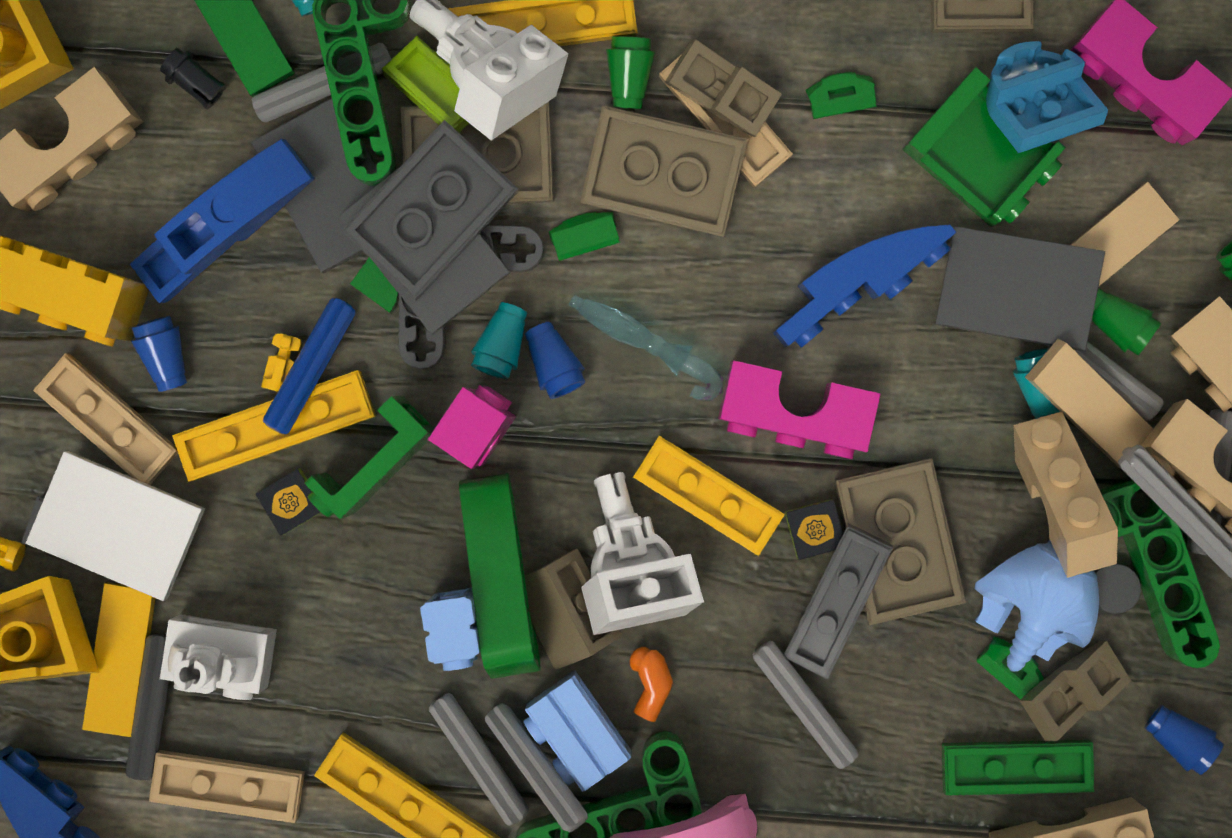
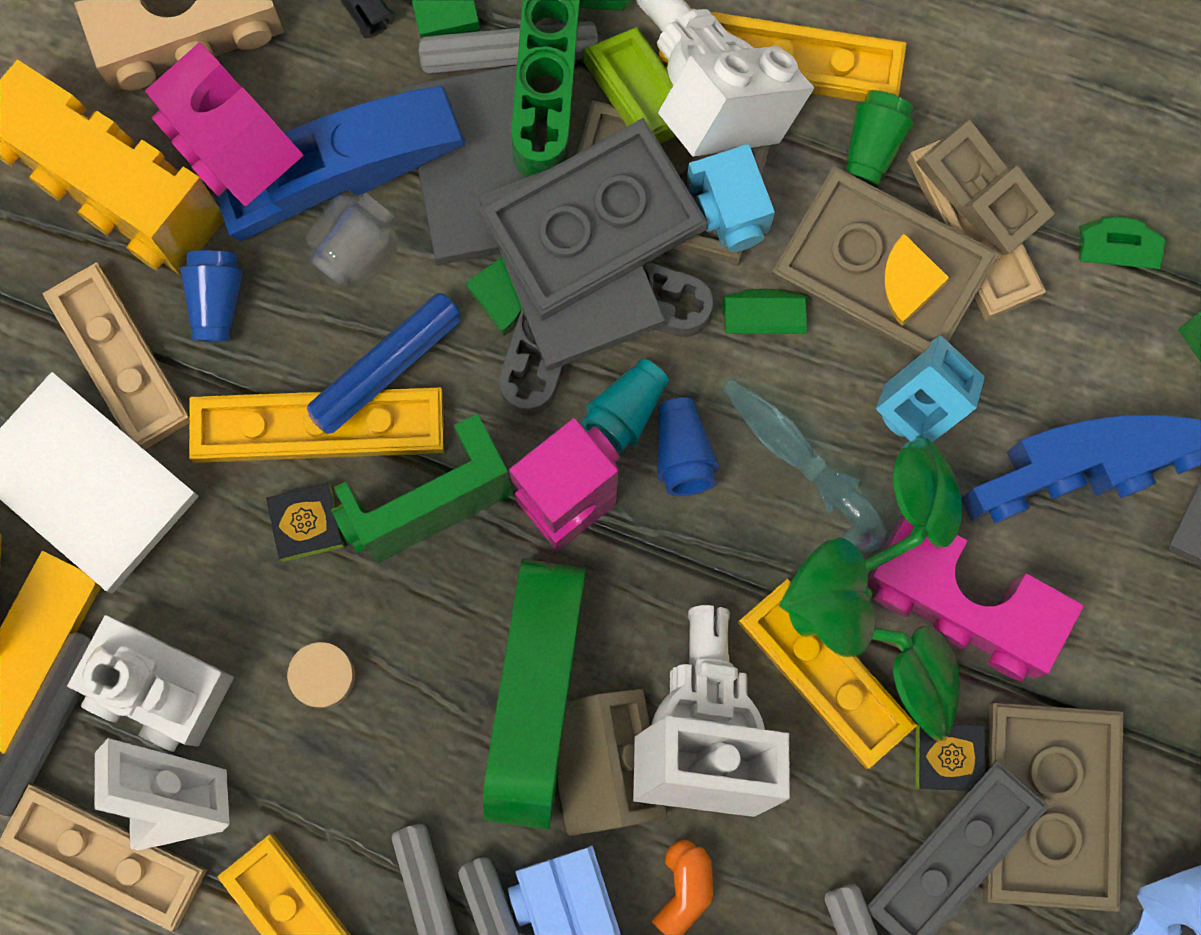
camera: 15 degrees right, 10 degrees down
yellow piece [261,333,302,391] -> none
light blue brick [420,588,480,671] -> none
none -> white slope [95,738,230,850]
none -> dark pink arch [145,42,304,207]
none -> tan tile [287,642,355,708]
none -> clear head [306,193,399,288]
none -> medium azure brick [686,144,775,252]
none -> green plant [779,434,962,741]
none -> medium azure brick [876,335,985,442]
none -> yellow tile [884,234,949,326]

